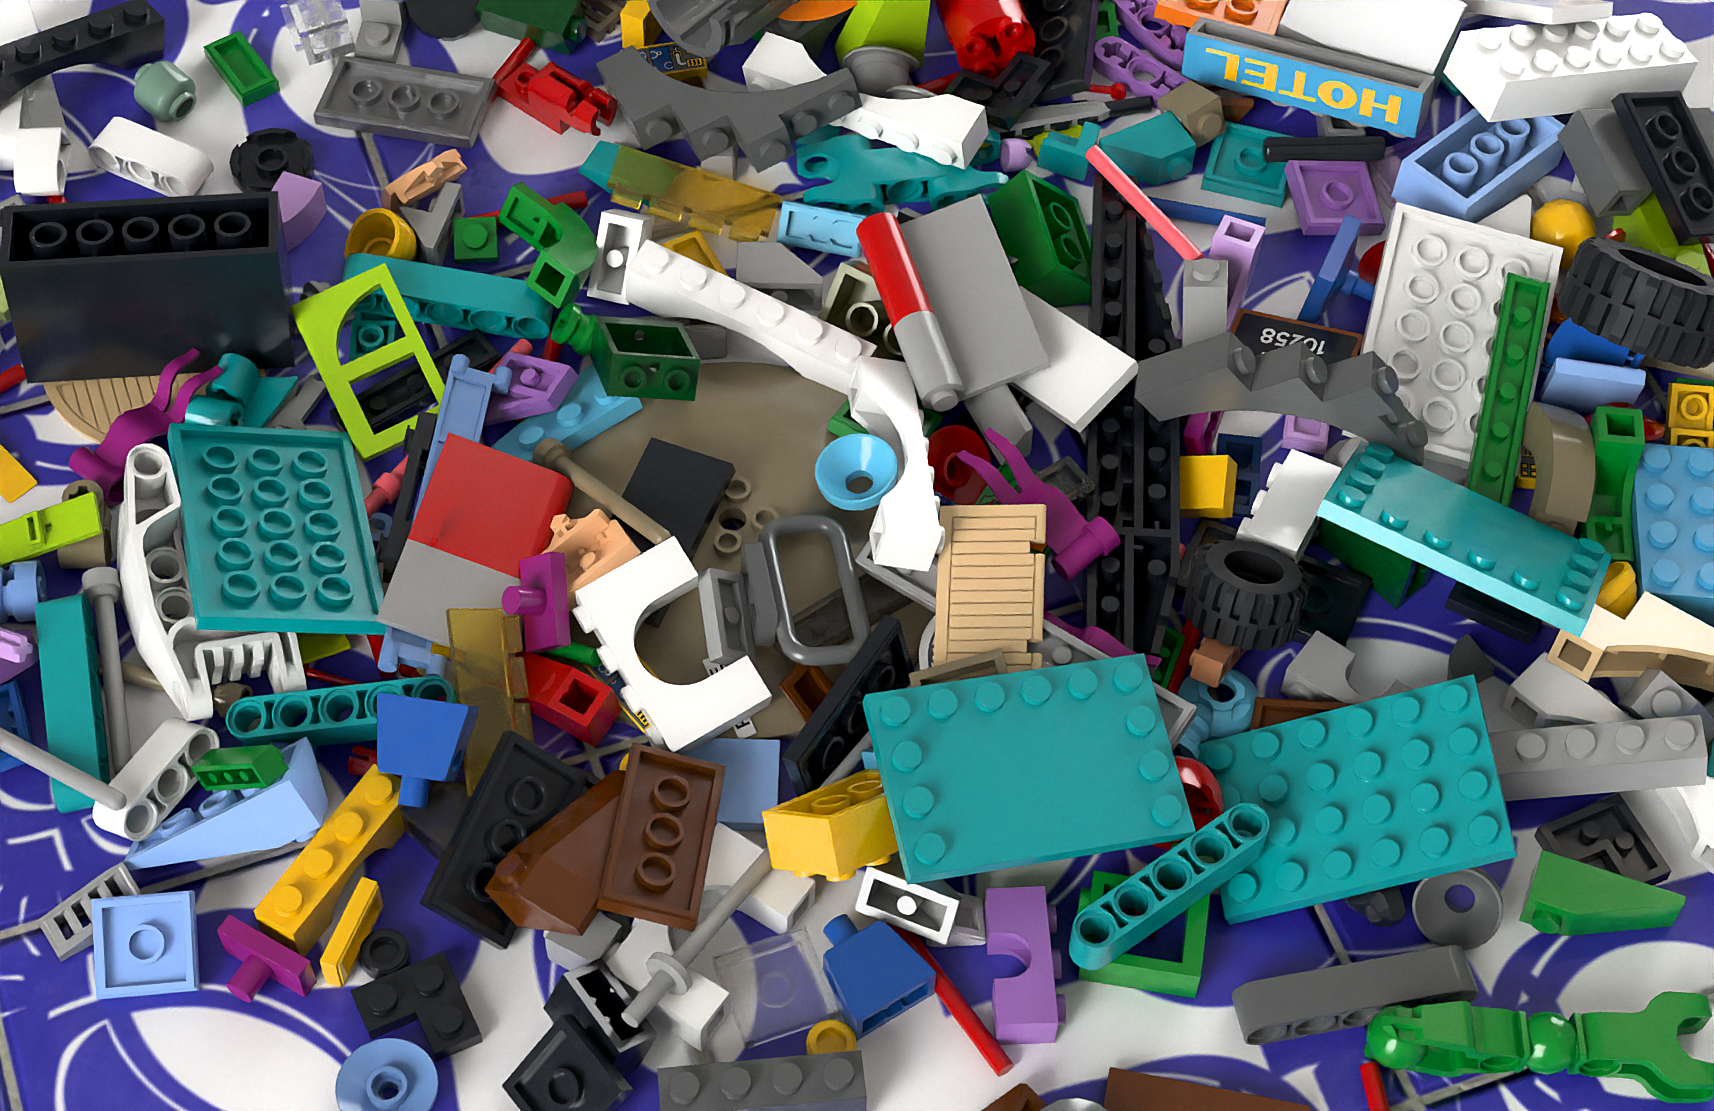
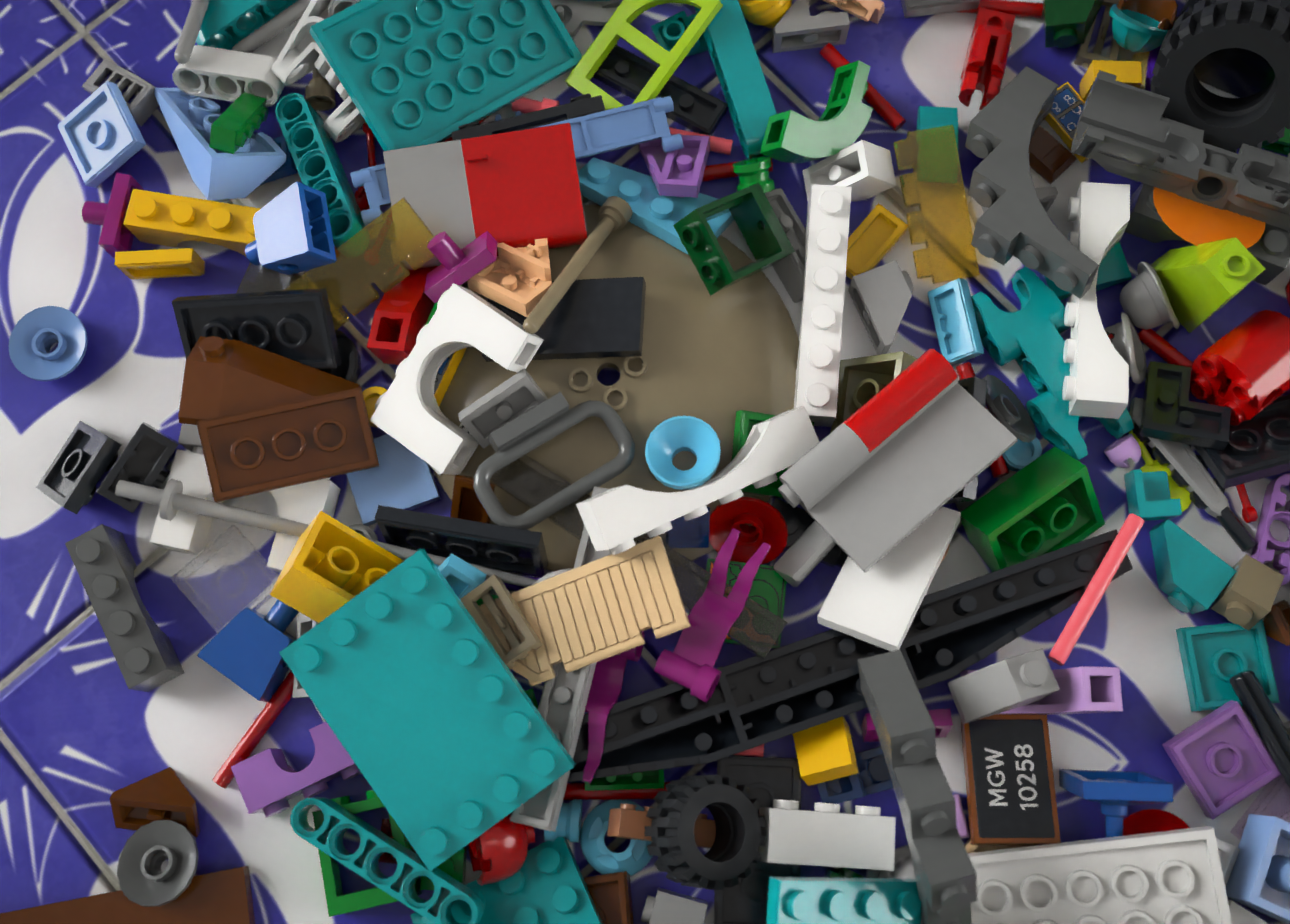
camera: 75 degrees right, 20 degrees up
black plate [350,951,483,1062] -> none
black tile [360,929,411,980] -> none
green plate [453,216,499,264] -> none
yellow tile [806,1019,857,1055] -> none
blue bar [1147,196,1267,227] -> none

